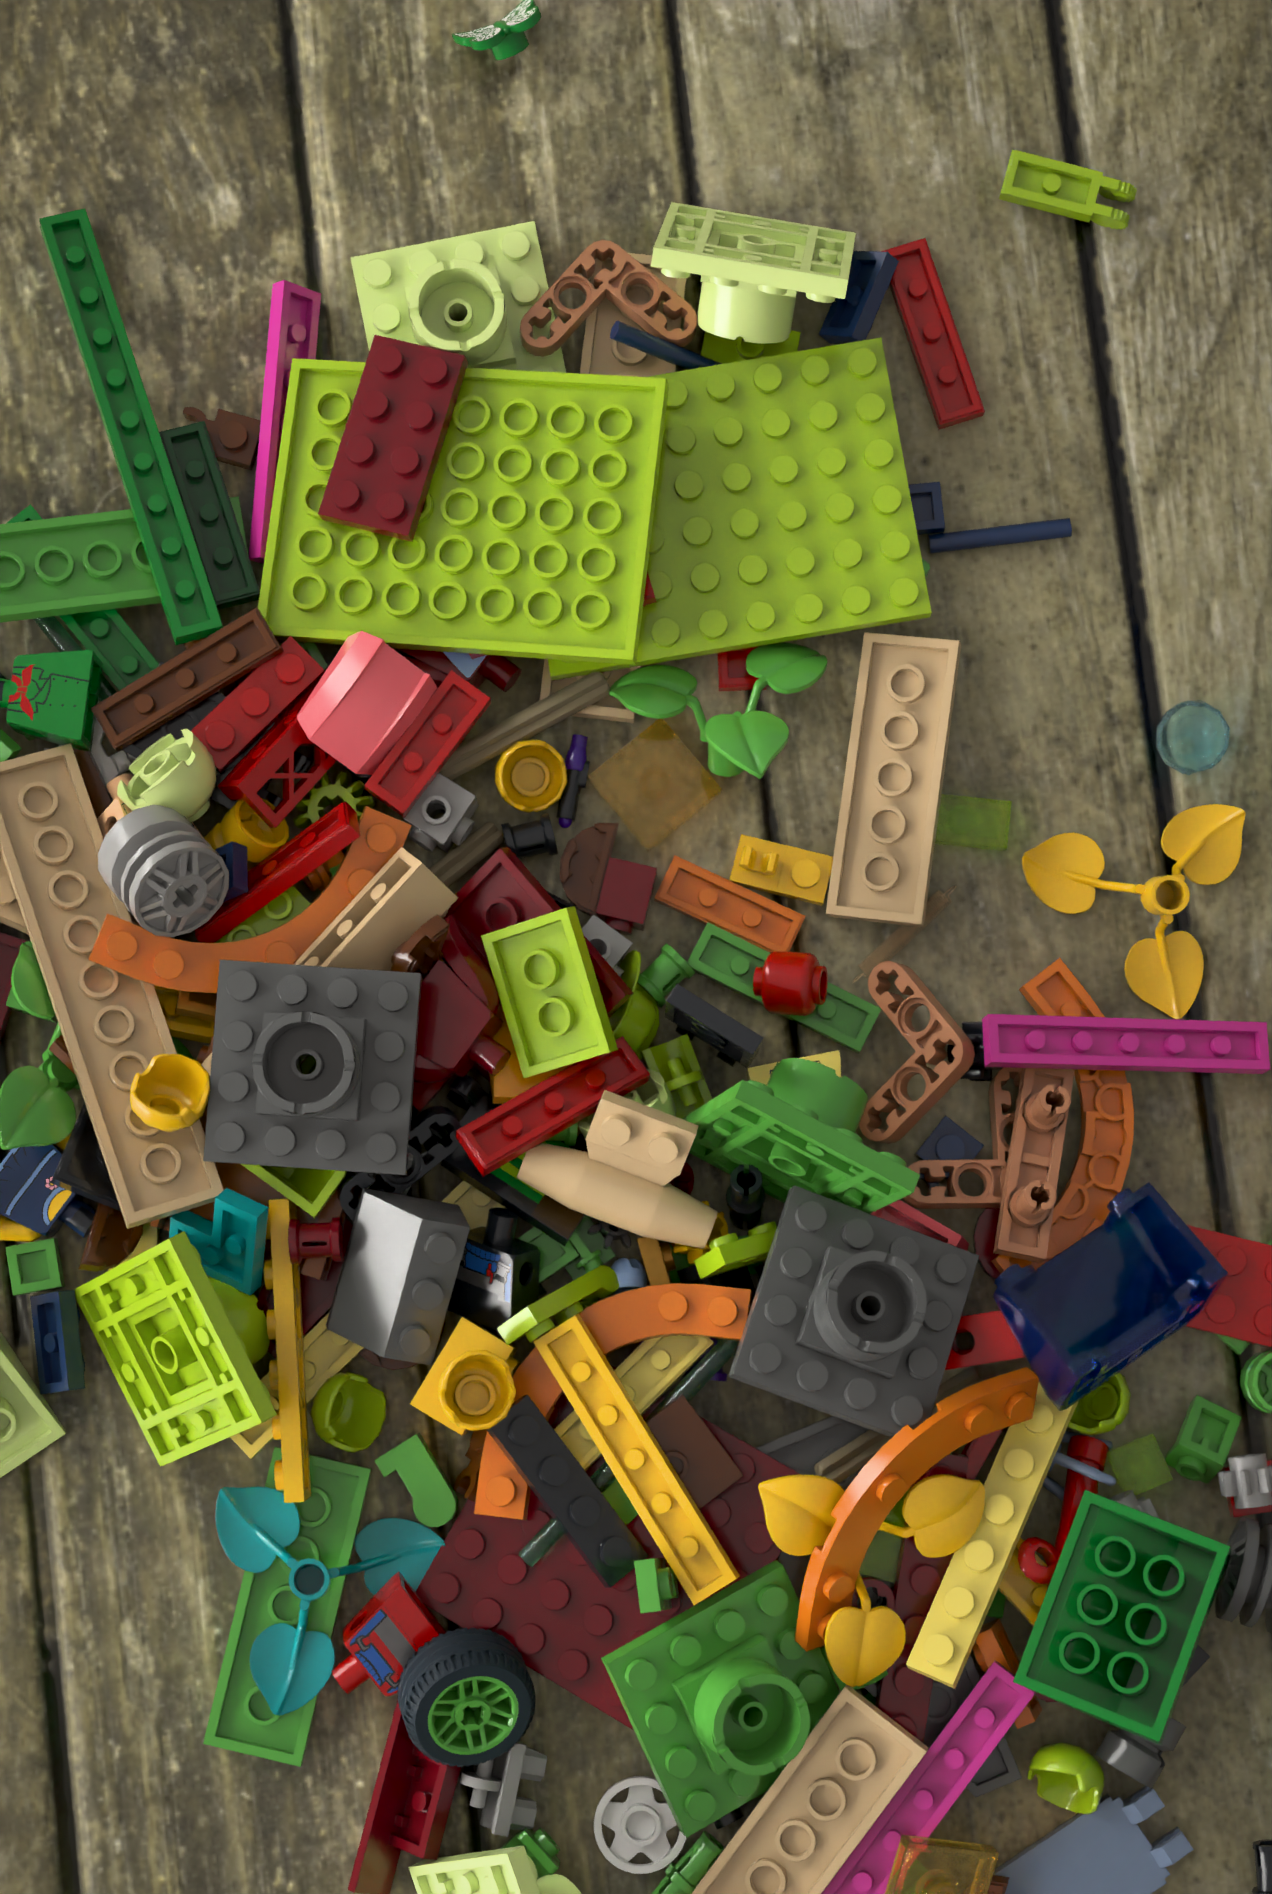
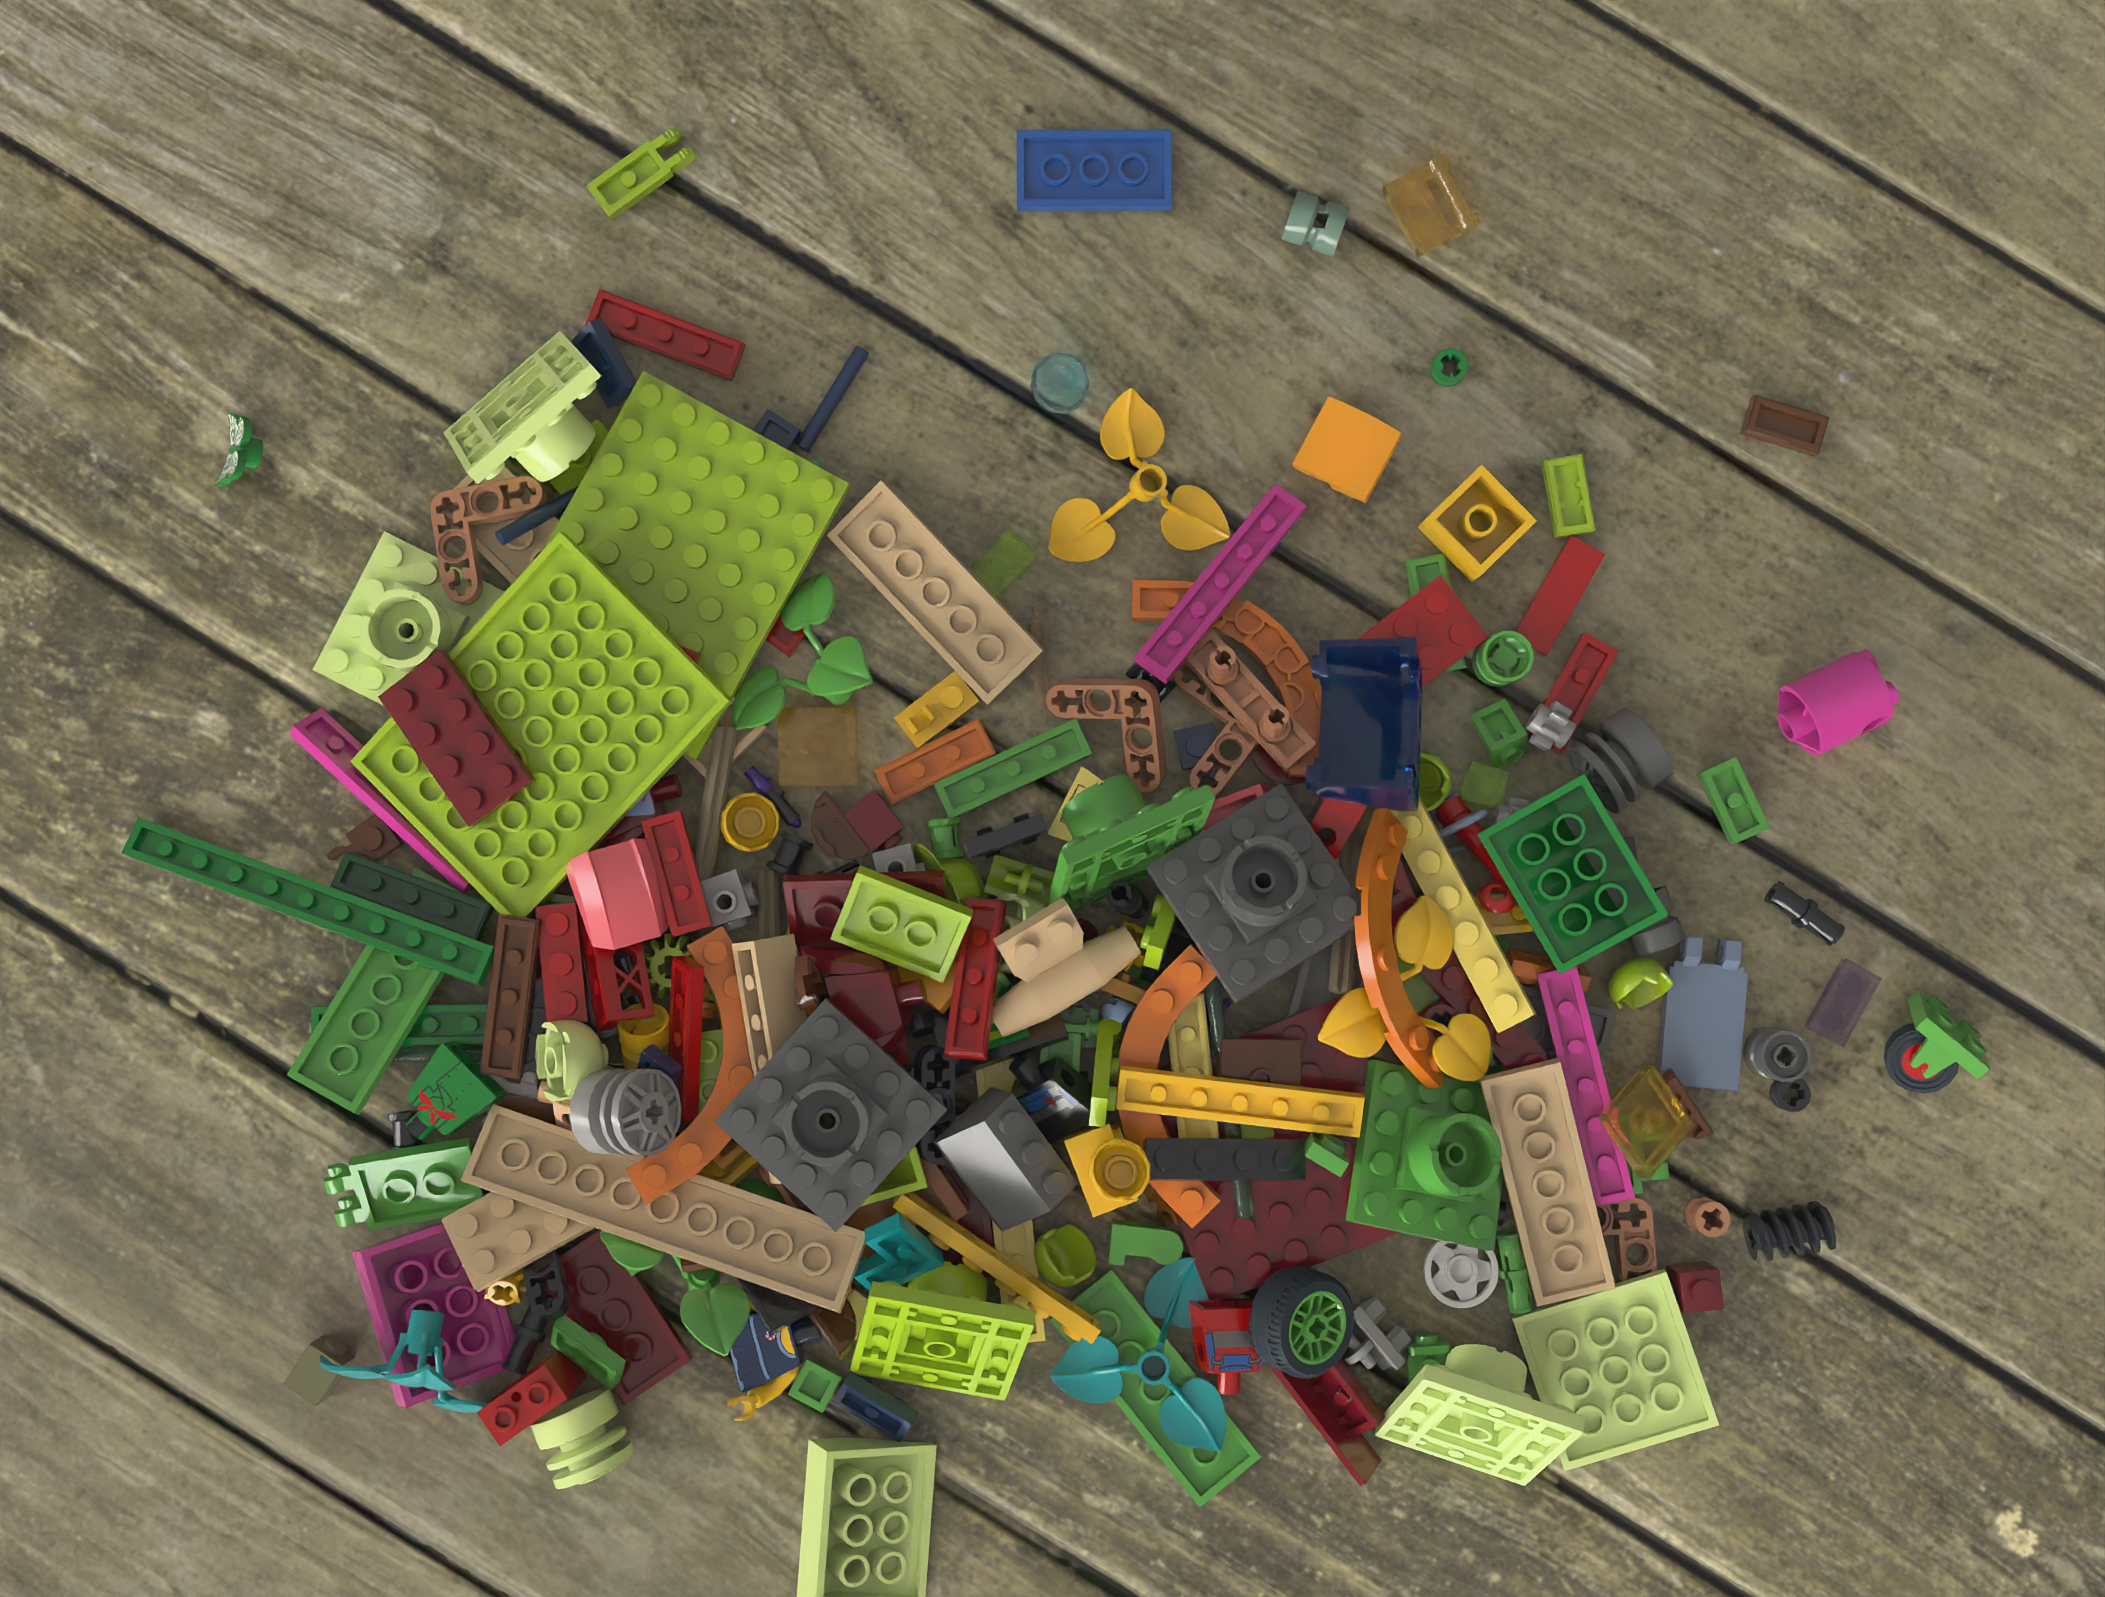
camera: 55 degrees left, 5 degrees up
yellow hair [130,1054,210,1132] -> none
dark red bush [288,1217,344,1264] -> none
red head [753,951,828,1016] -> none

